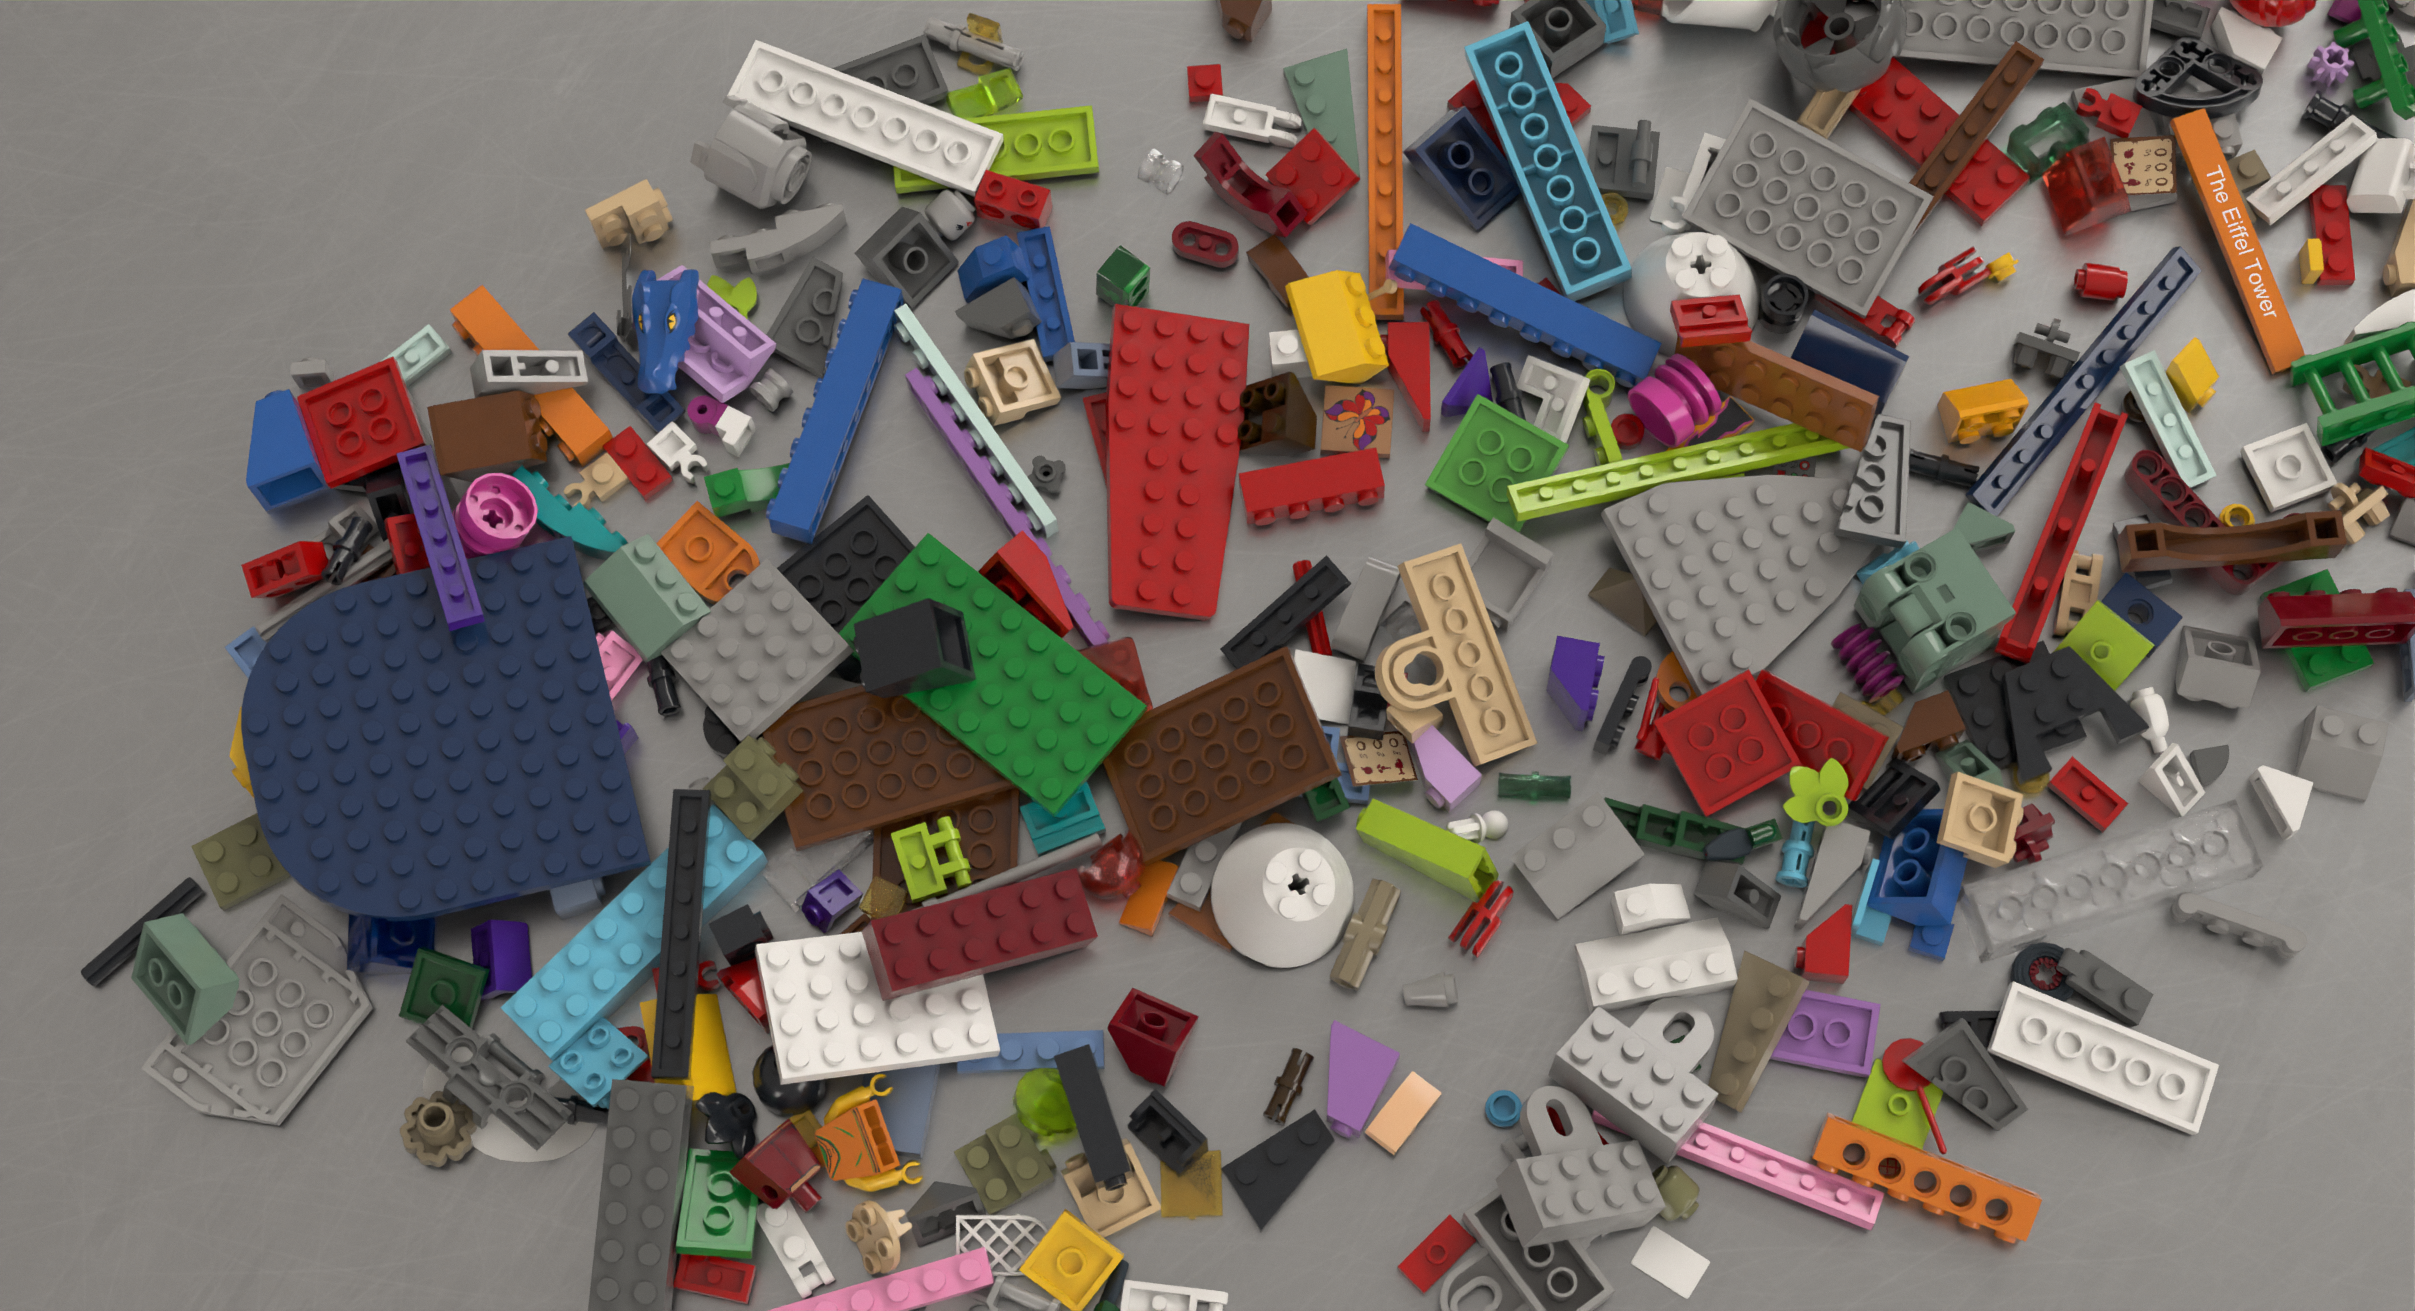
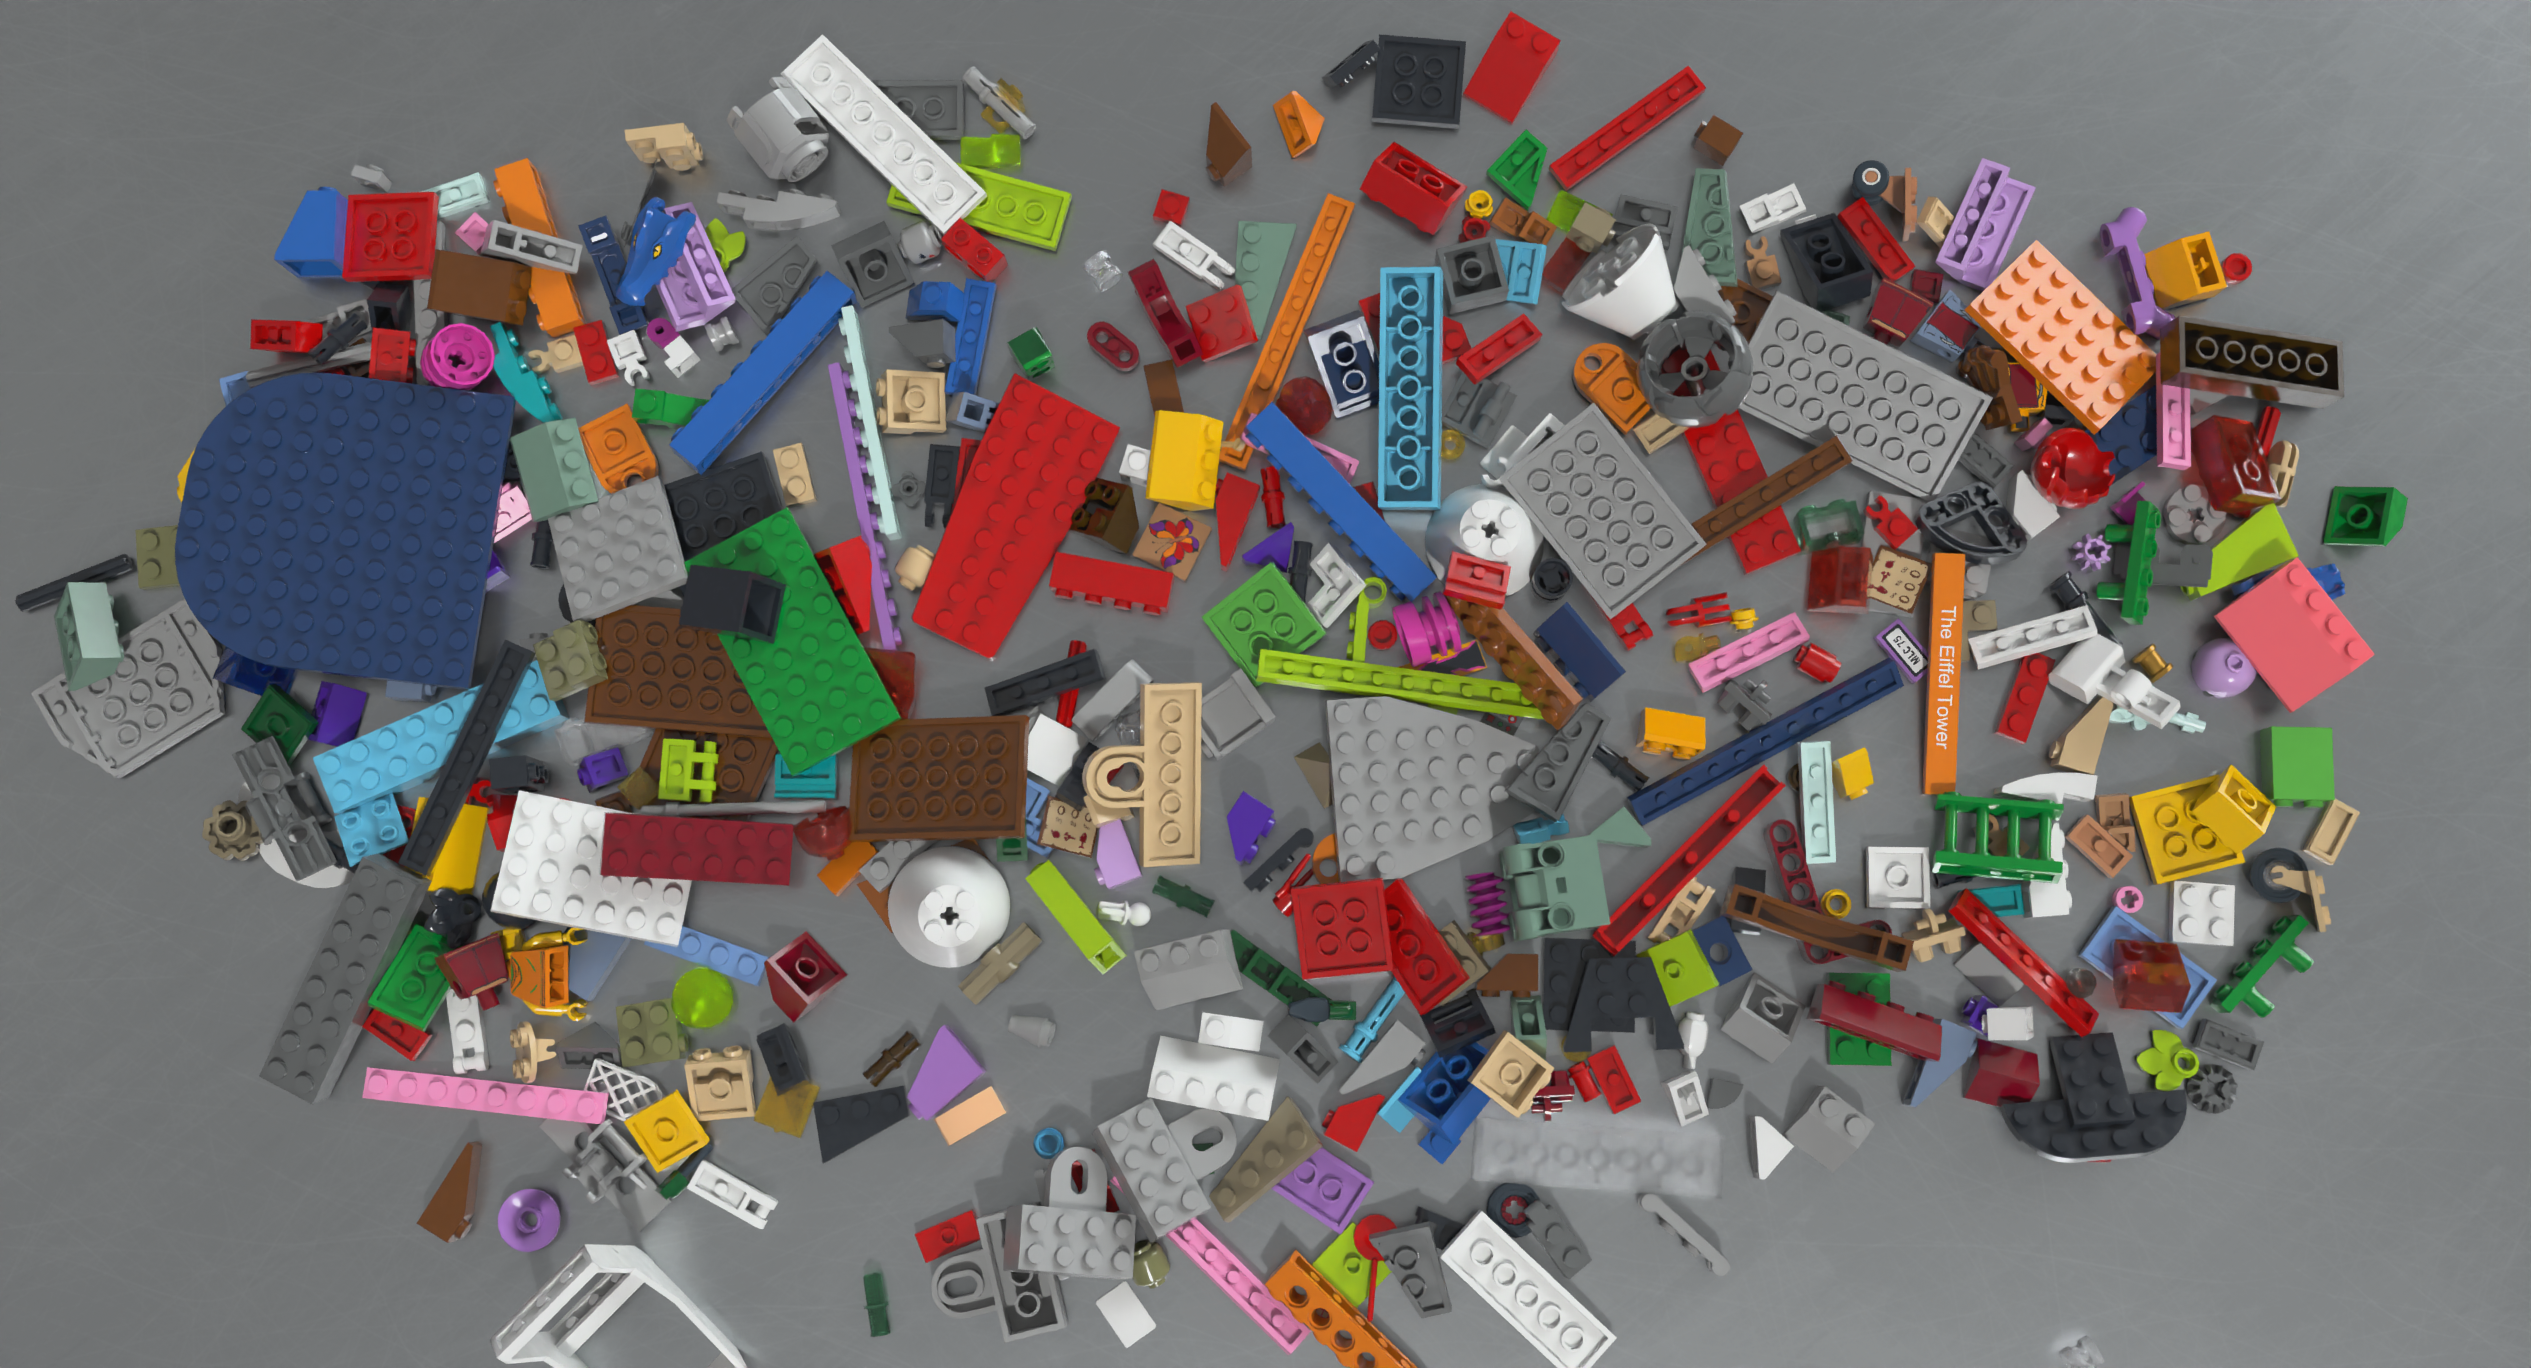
camera: 20 degrees right, 10 degrees up
dark purple plate [397,444,485,631] -> none
black slope [1054,1044,1134,1191] -> none
red arm [1448,880,1514,958] -> none
lime plate [1782,758,1849,826] -> none
yellow tile [2299,239,2324,284] -> none
none -> bright pink plate [455,212,489,255]
none -> tan plate [773,443,817,508]
none -> tan head [894,545,935,591]
none -> black hinge [924,444,960,528]
none -> clear red plate [1275,376,1333,436]
none -> red plate [1456,313,1543,385]
none -> red pin [1568,1061,1601,1102]
none -> orange plate [1573,343,1651,435]
none -> clear yellow piece [1675,633,1721,663]
none -> bright pink plate [1688,612,1810,693]
none -> tile [1874,618,1928,684]

